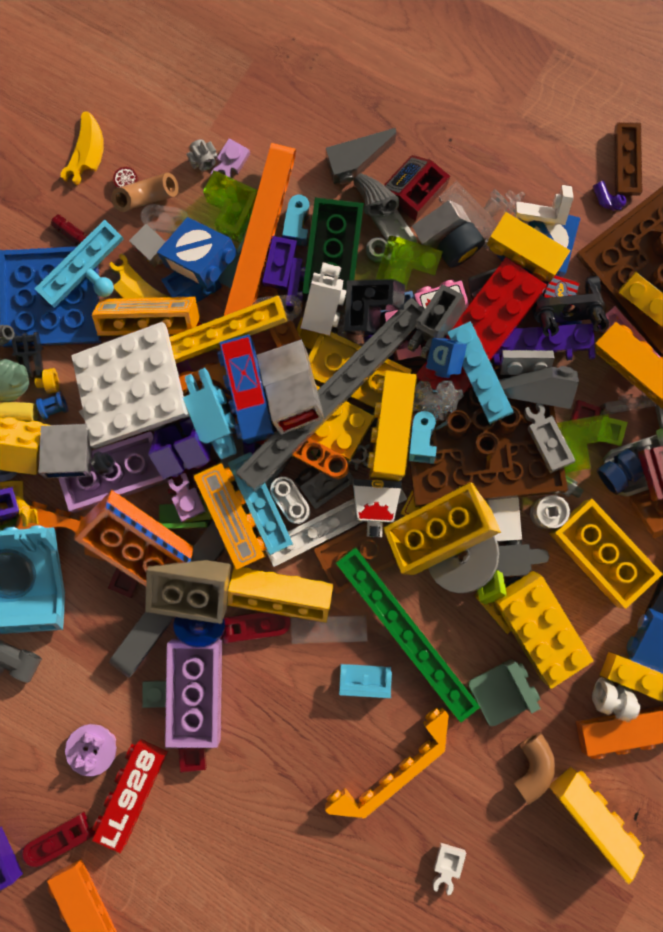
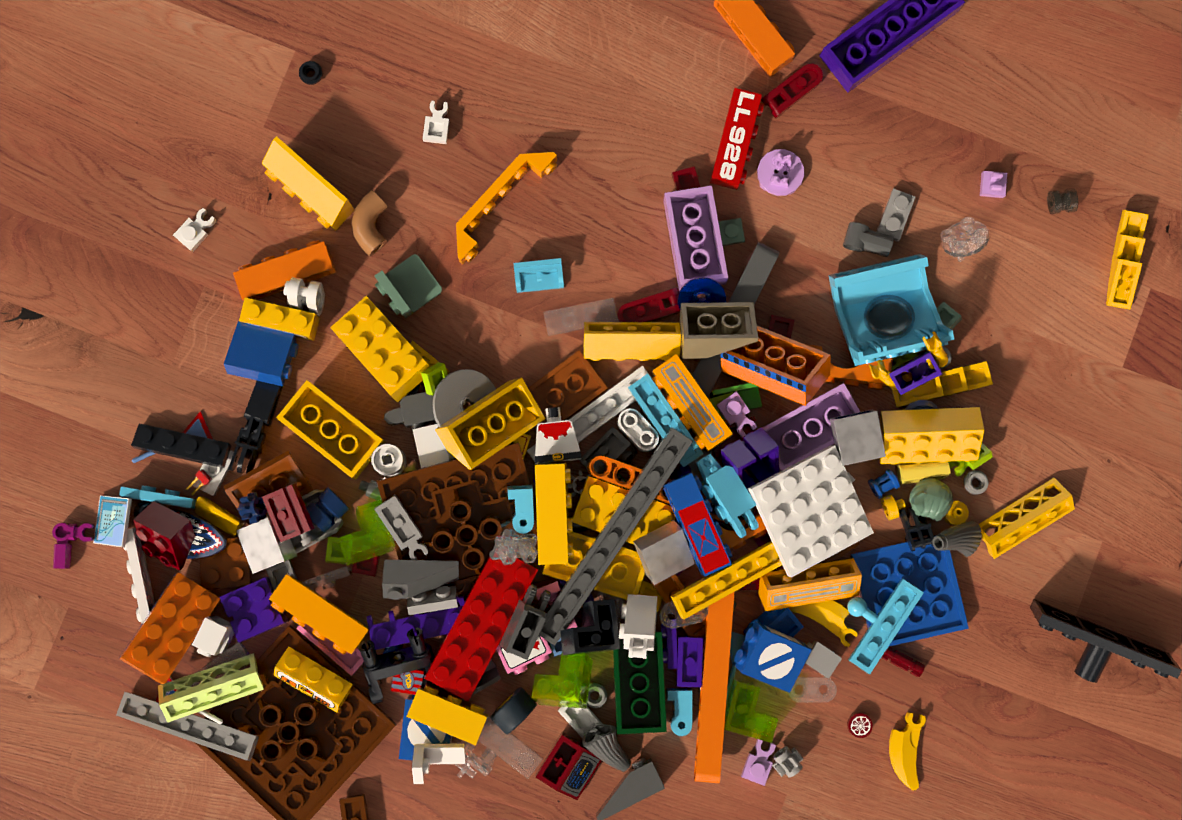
camera: 165 degrees right, 0 degrees up
black plate [91,451,114,476] -> none
medium nougat cylinder [111,173,178,212] -> none
flat silver piece [265,369,324,435] -> none
green plate [335,547,480,723] -> none
flat silver piece [412,200,471,248] -> none
blue brick [426,338,467,378] -> none
medium azure plate [448,321,513,424] -> none
dark purple arm [593,181,626,211] -> none

